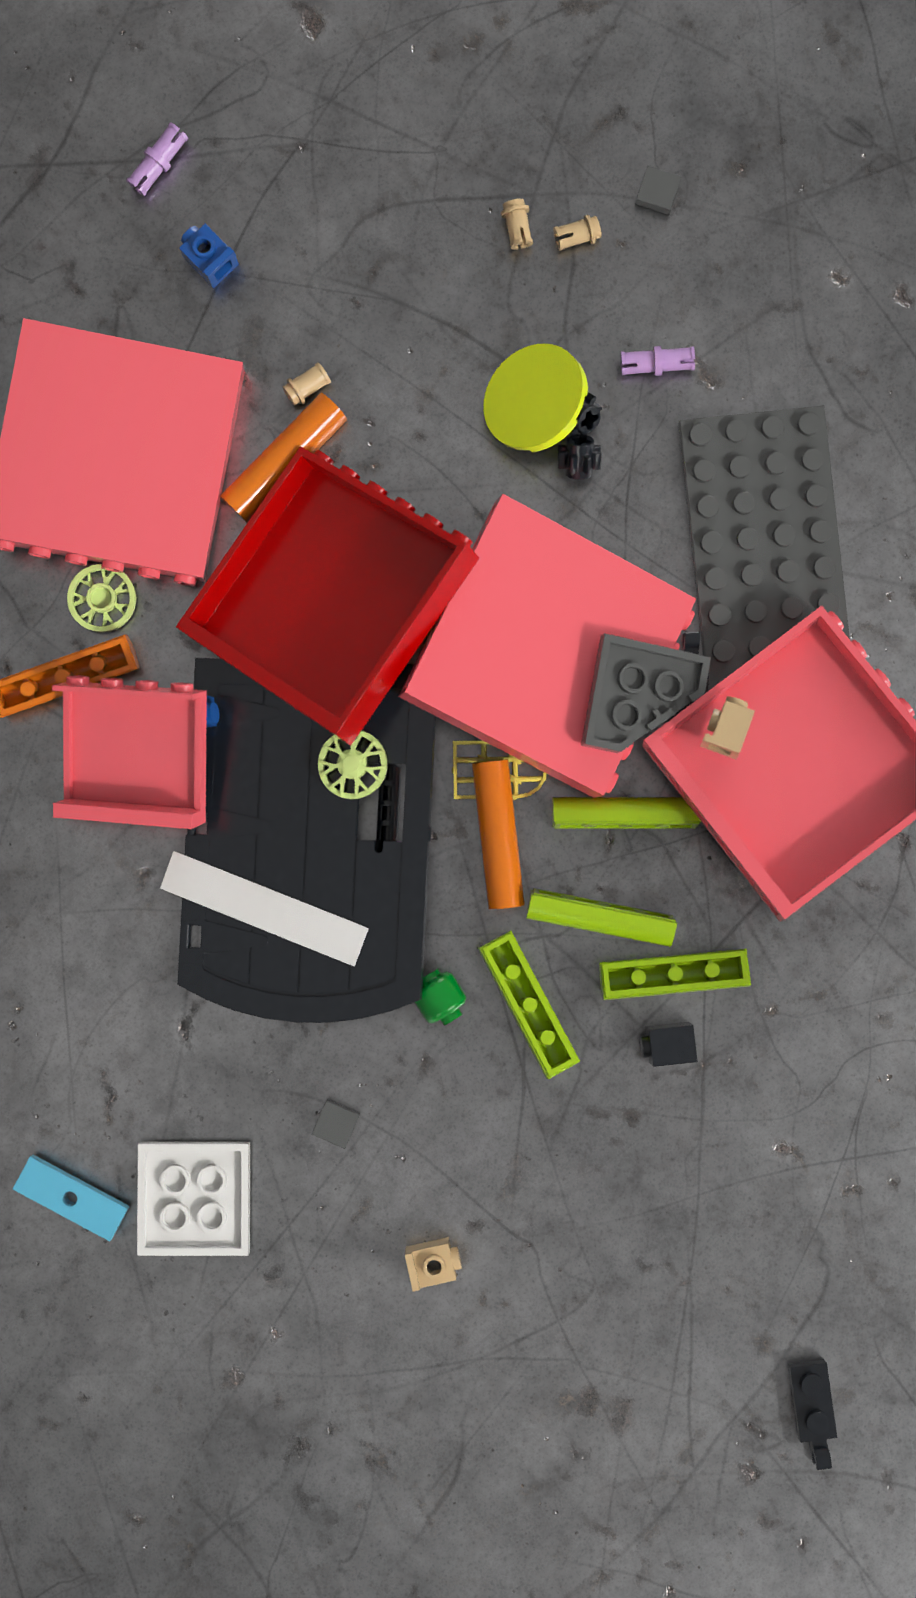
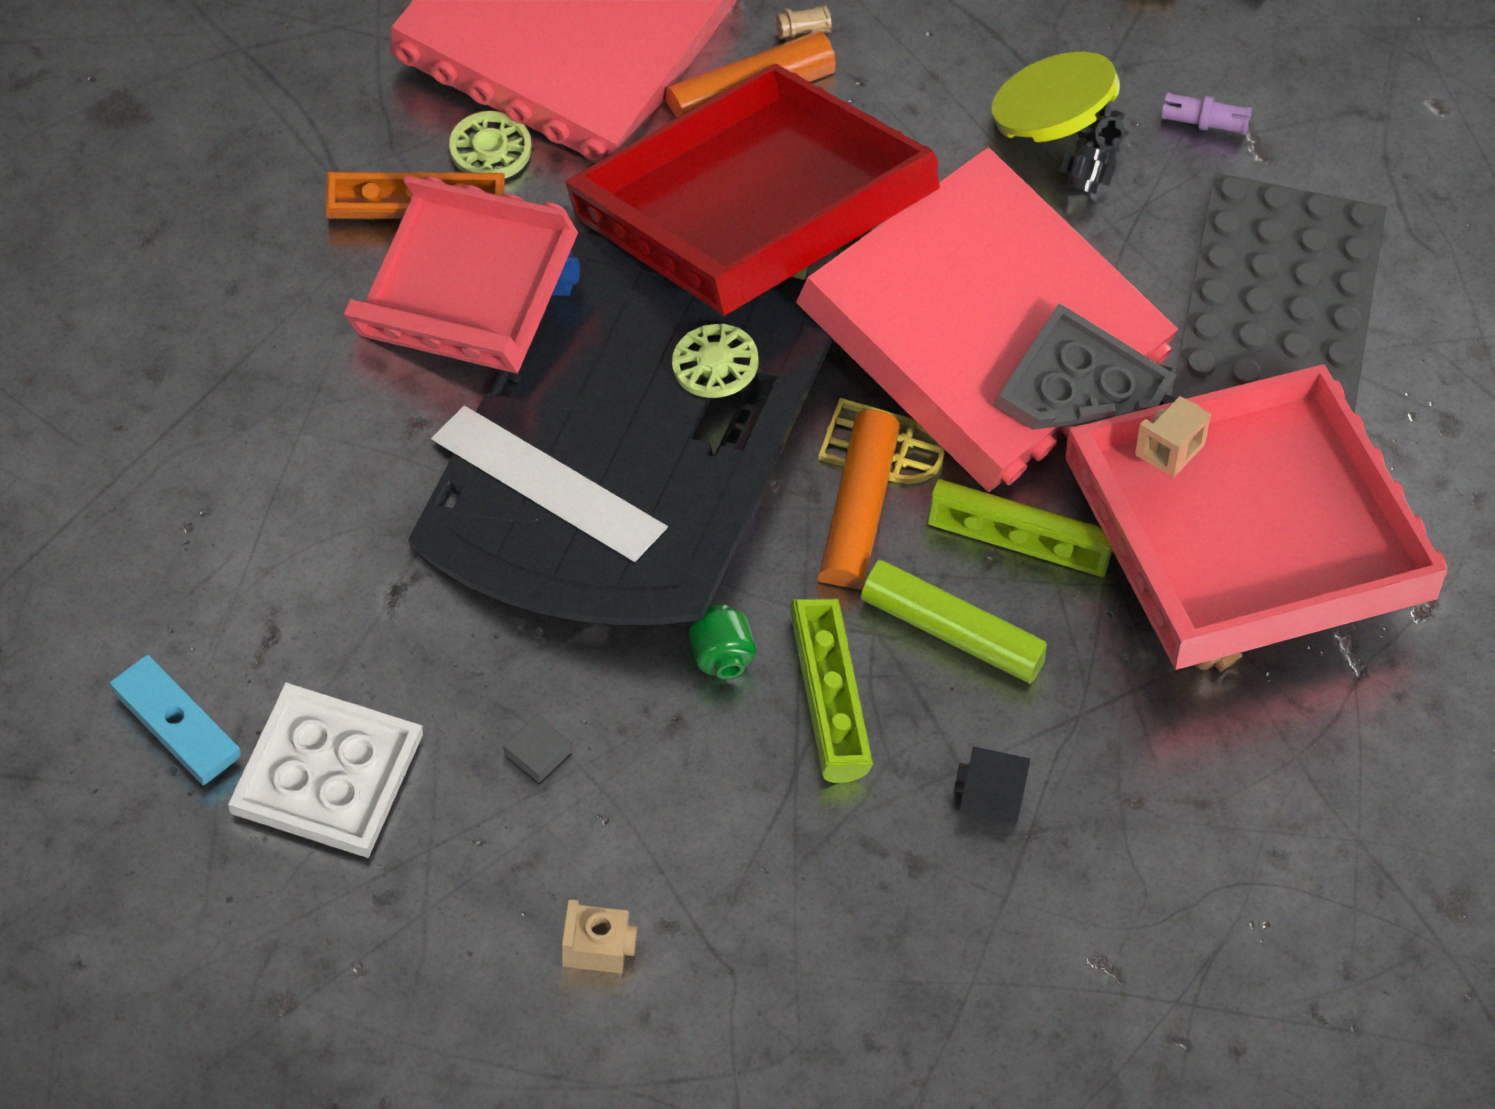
camera: 10 degrees right, 30 degrees down
lime brick [599,949,751,1000] -> none

